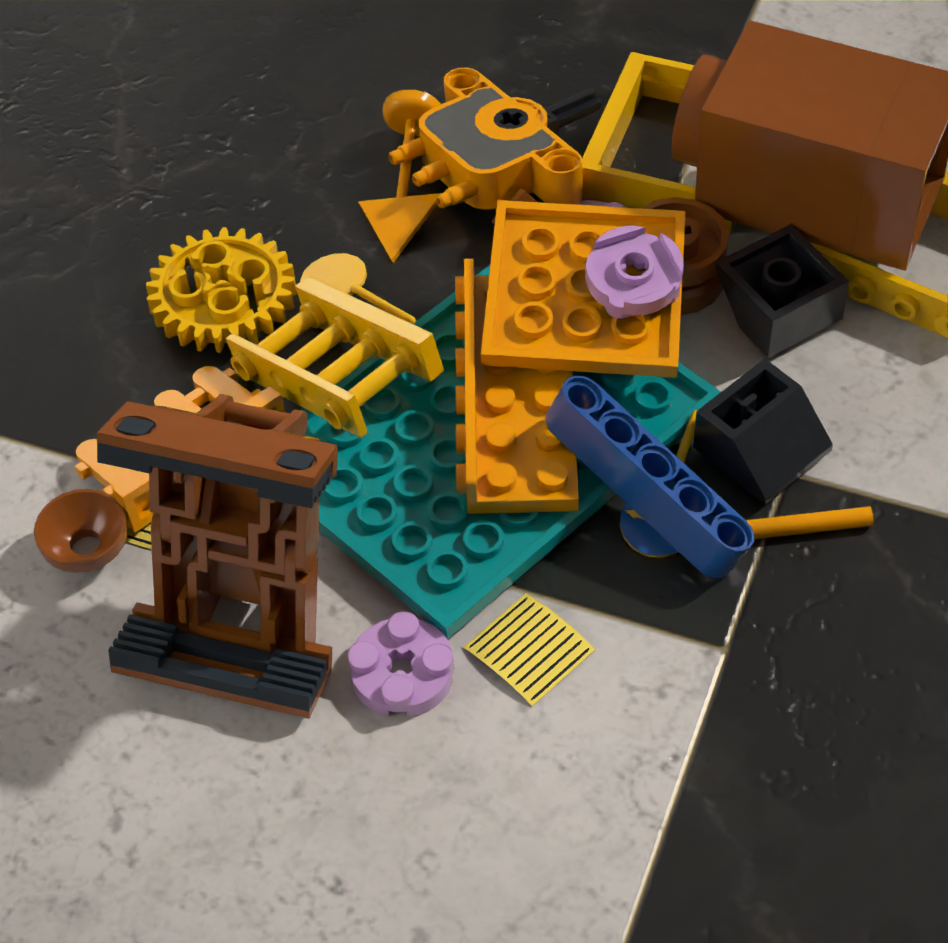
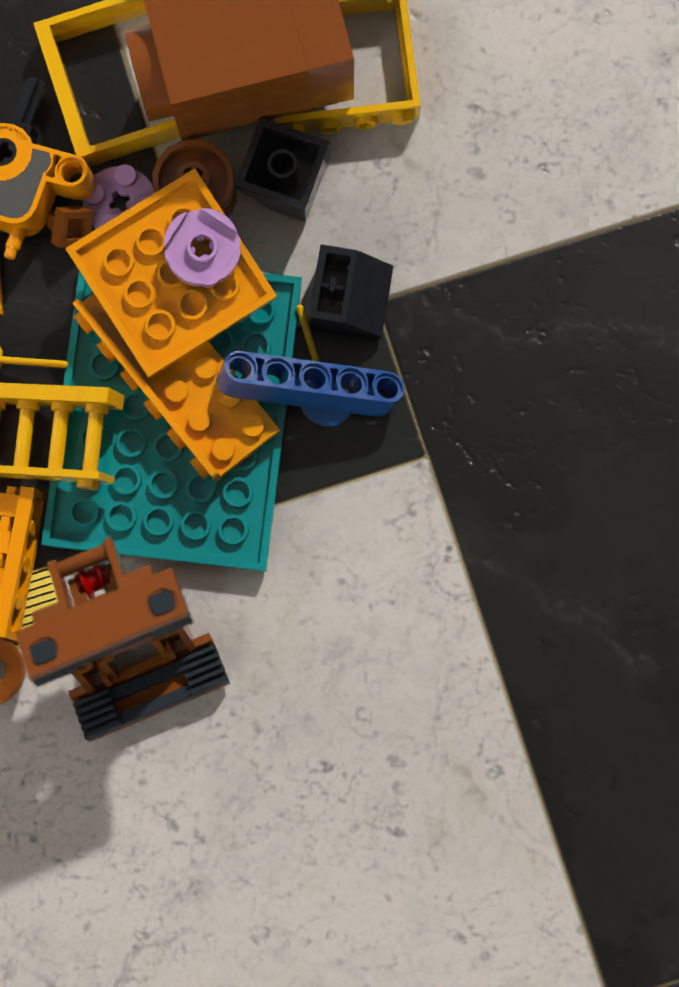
camera: 40 degrees left, 30 degrees up
lavender plate [348,612,454,717] -> none
light yellow sticker [463,593,596,706] -> none
light orange bar [746,506,873,539] -> none

